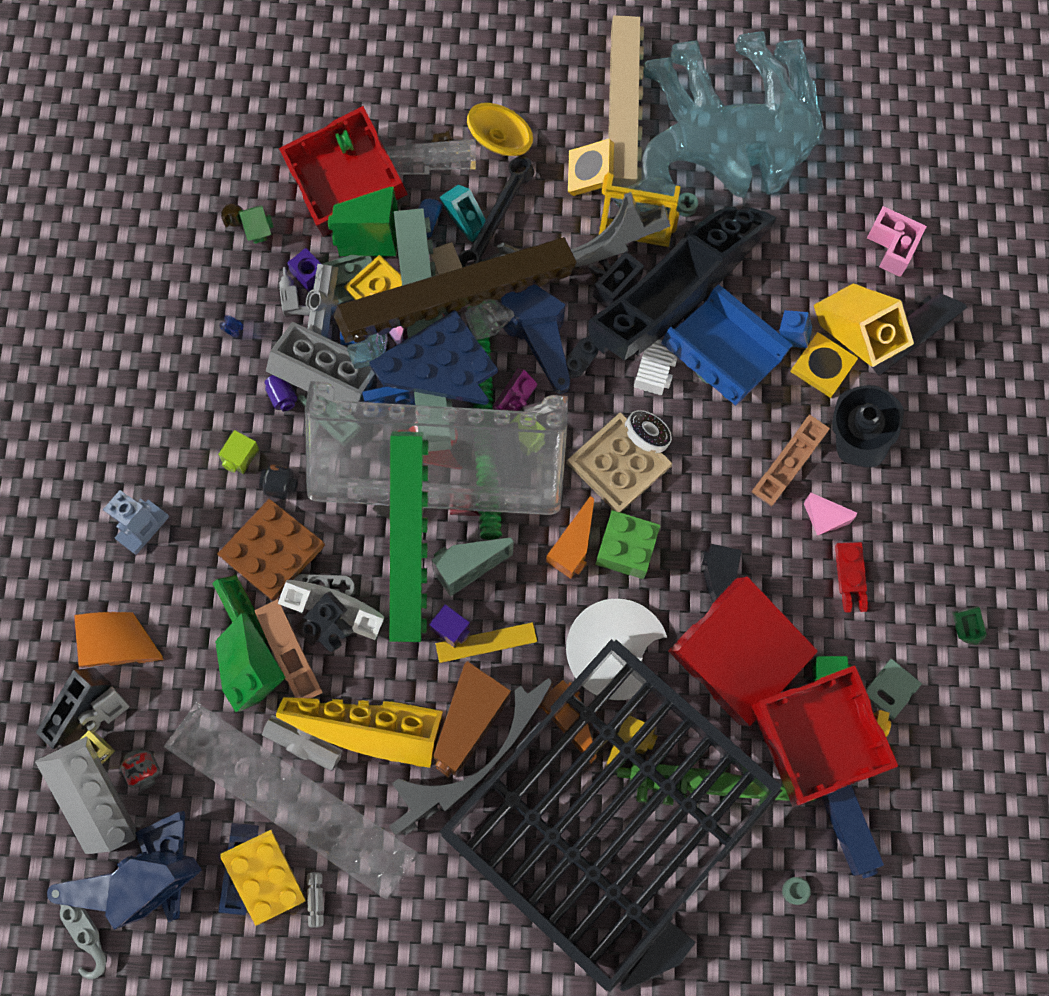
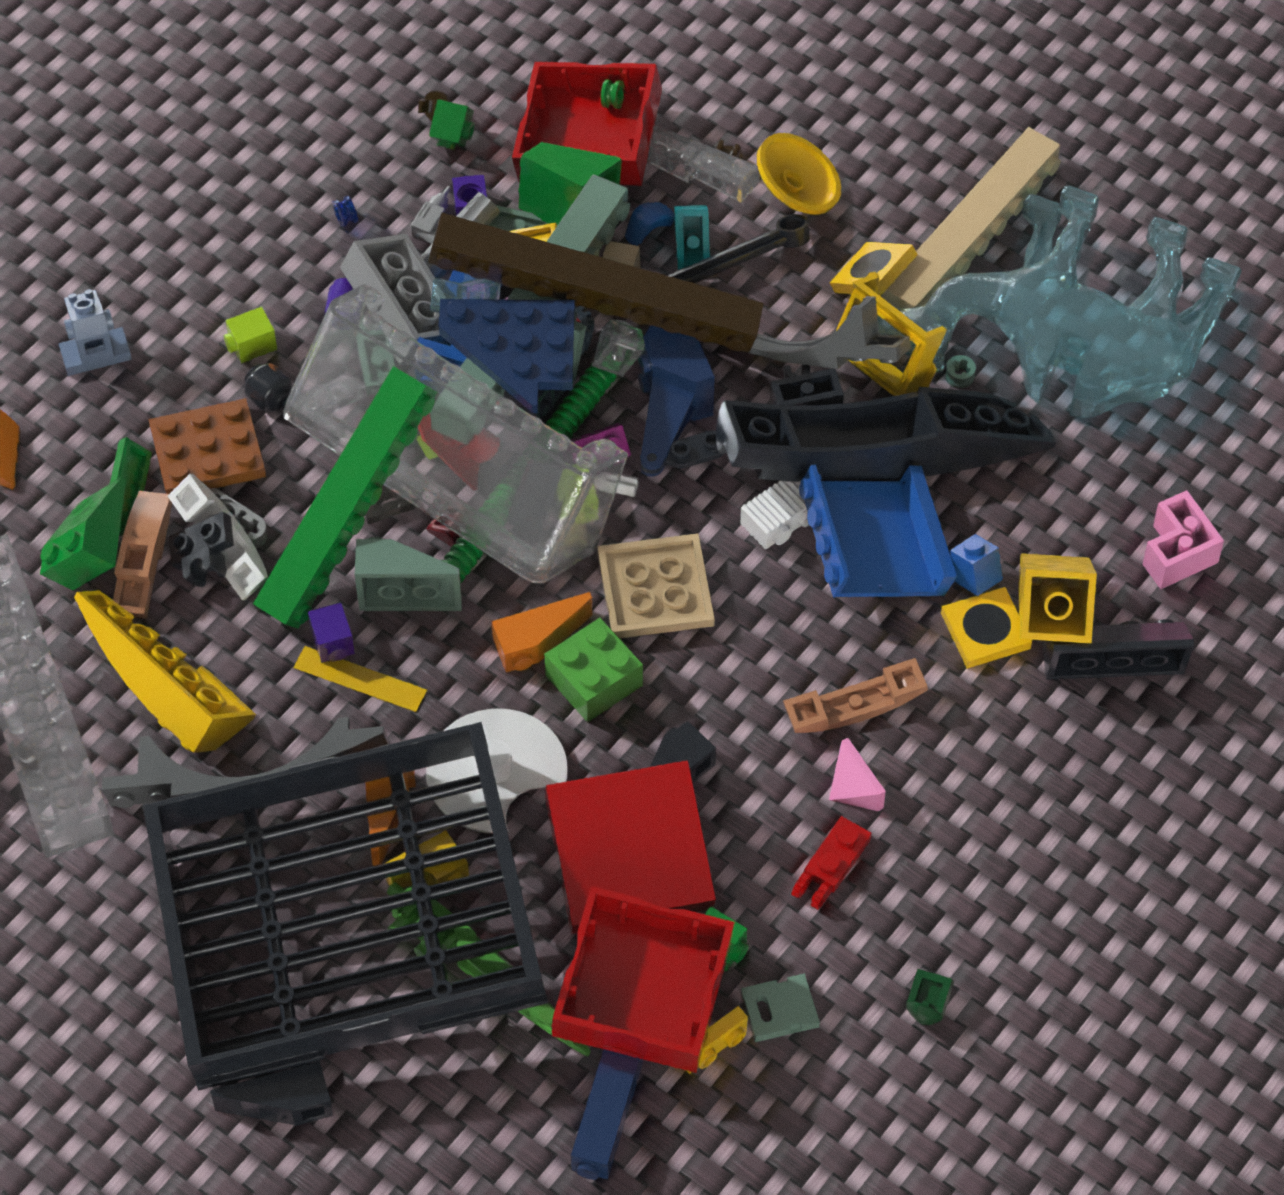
camera: 40 degrees right, 15 degrees down
light grey piece [262,715,343,771] -> none
dark orange slope [433,661,511,777] -> none
tile [625,410,672,453] -> none
sand green tile [782,877,811,905] -> none
black piece [832,385,904,468] -> none

